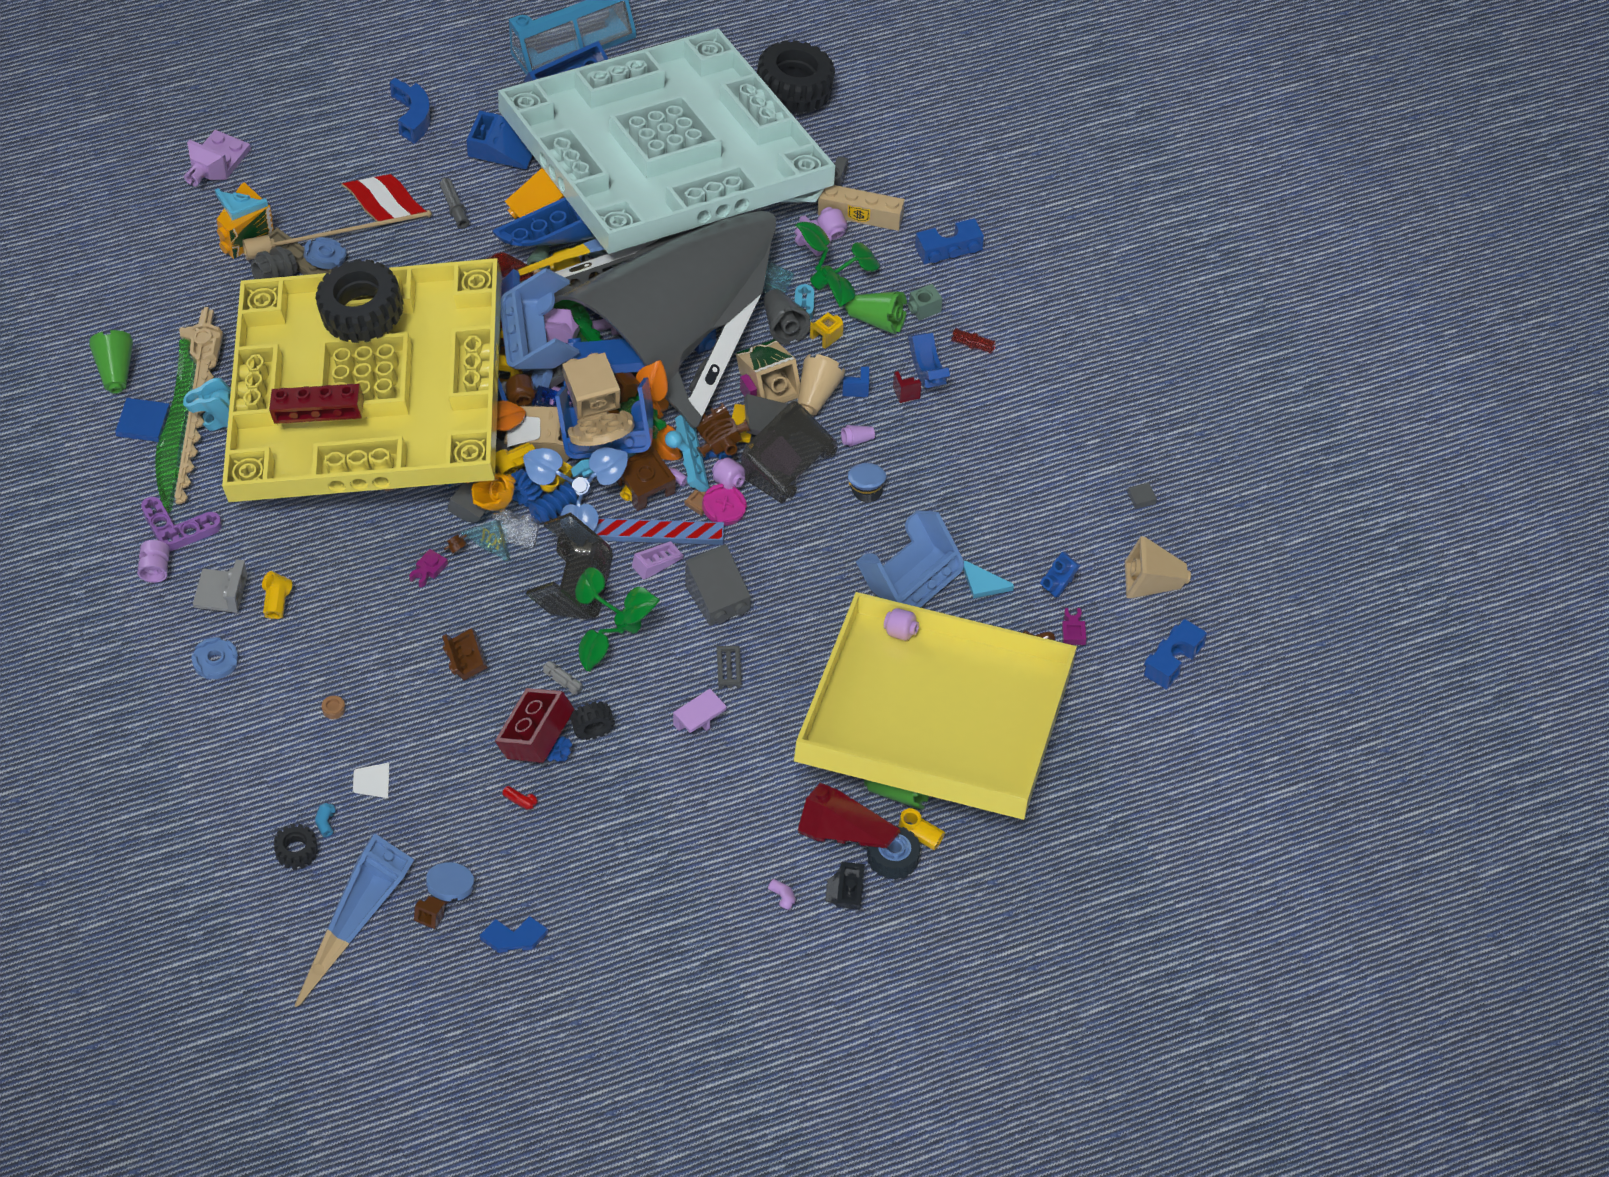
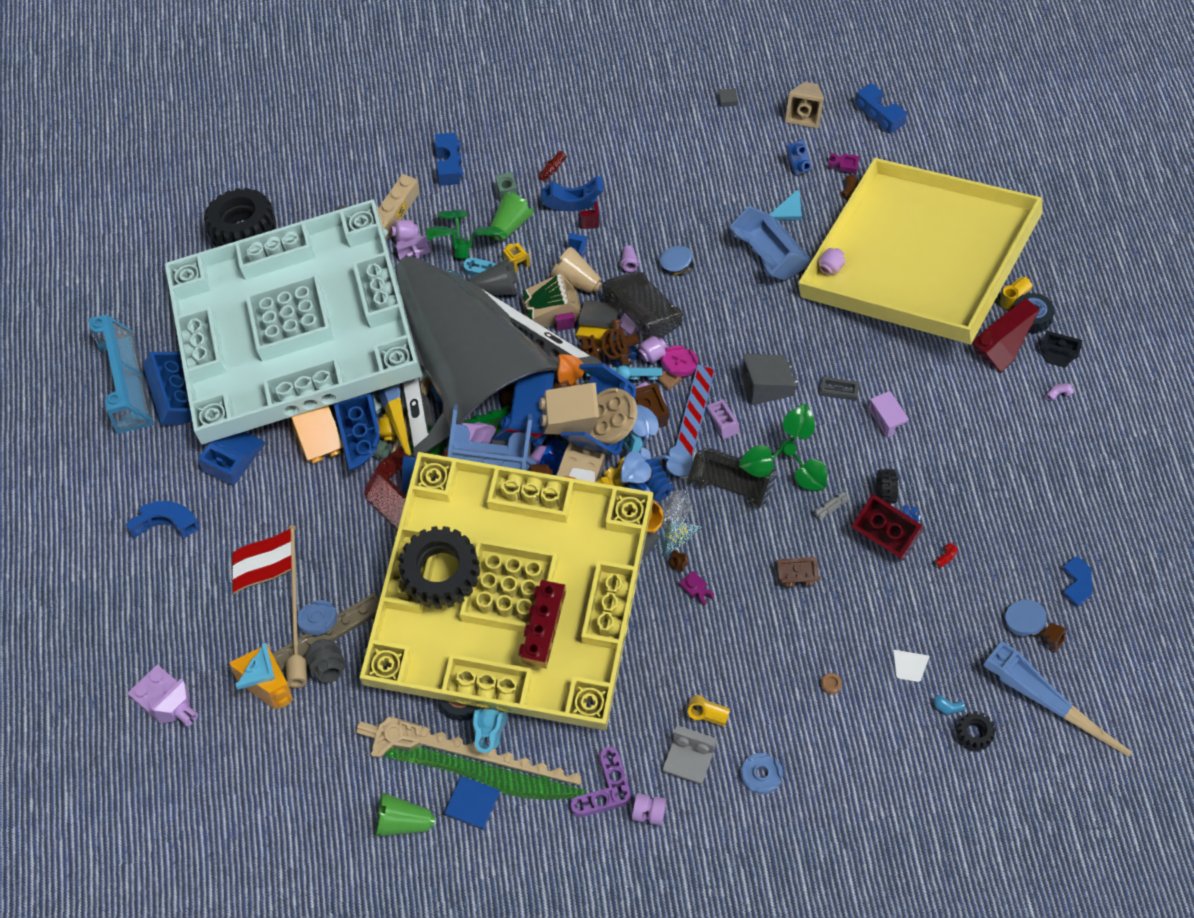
camera: 75 degrees left, 5 degrees up
dark grey axle [439,177,470,229] -> none

